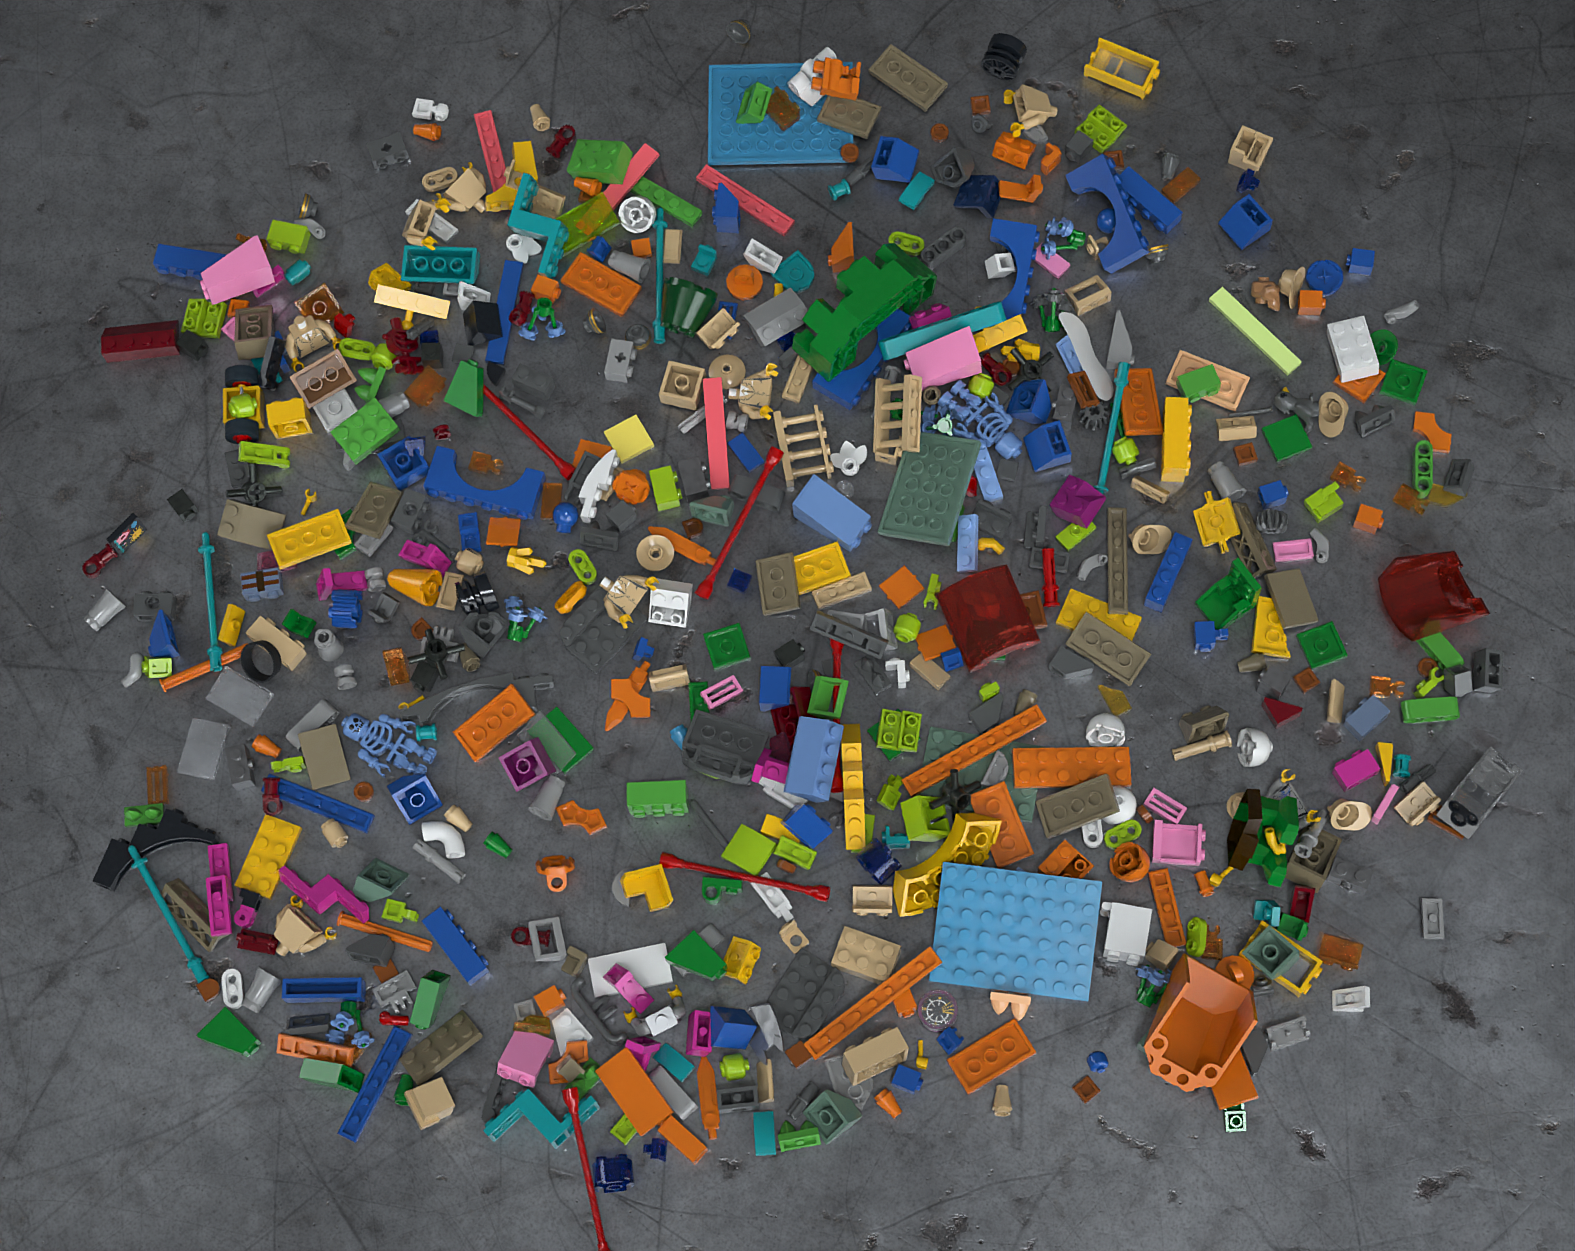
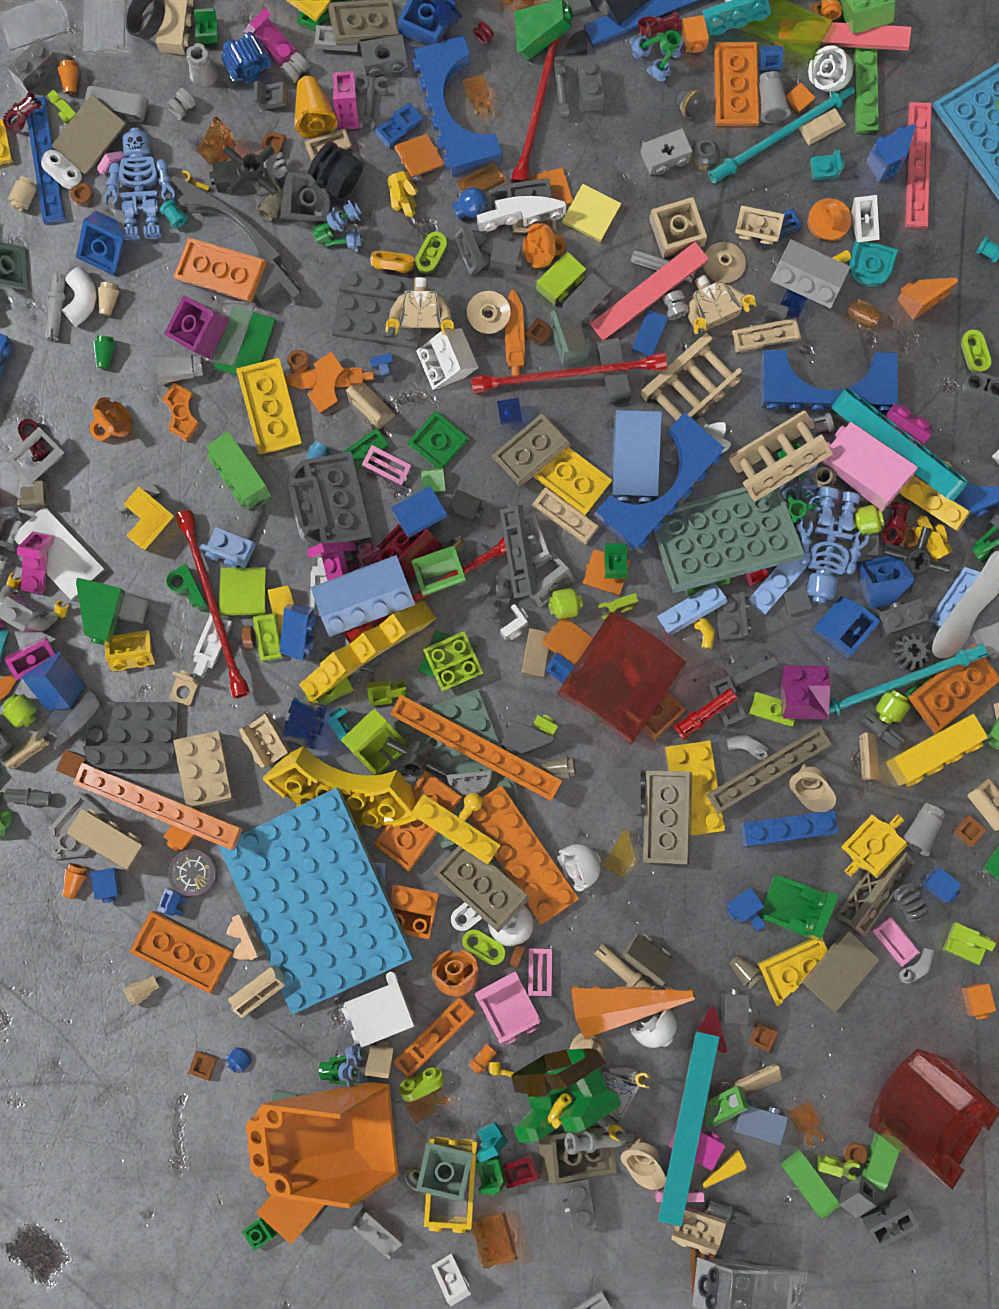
camera: 50 degrees right, 10 degrees up
tan head [455,548,484,576] -> none
dark green cone [660,277,718,338] -> none
green brick [792,243,937,382] -> none
sand green slope [803,1090,863,1145] -> none
tan bracket [875,436,903,466] -> none
yellow hand [916,1040,928,1069] -> none
dark orange tile [1067,371,1100,409] -> none
orange tile [1215,955,1255,989] -> none
green tile [1296,621,1348,670] -> none
teal bush [1392,754,1411,778] -> none
none -> white plate [41,150,82,189]
none -> bright pink tile [97,151,126,174]
none -> medium blue bracket [200,527,256,569]
none -> tan piece [228,965,285,1018]
none -> yellow plate [236,358,302,456]
none -> dark orange tile [287,350,310,373]
none -> yellow plate [410,793,500,865]
none -> bright green tile [421,467,445,492]
none -> orange wedge [571,986,696,1039]
none -> blue arch [593,412,725,551]
none -> green bracket [604,543,628,579]
none -> teal tile [658,1031,719,1227]
none -> bright green piece [704,1086,749,1127]
none -> clear orange brick [847,299,881,328]

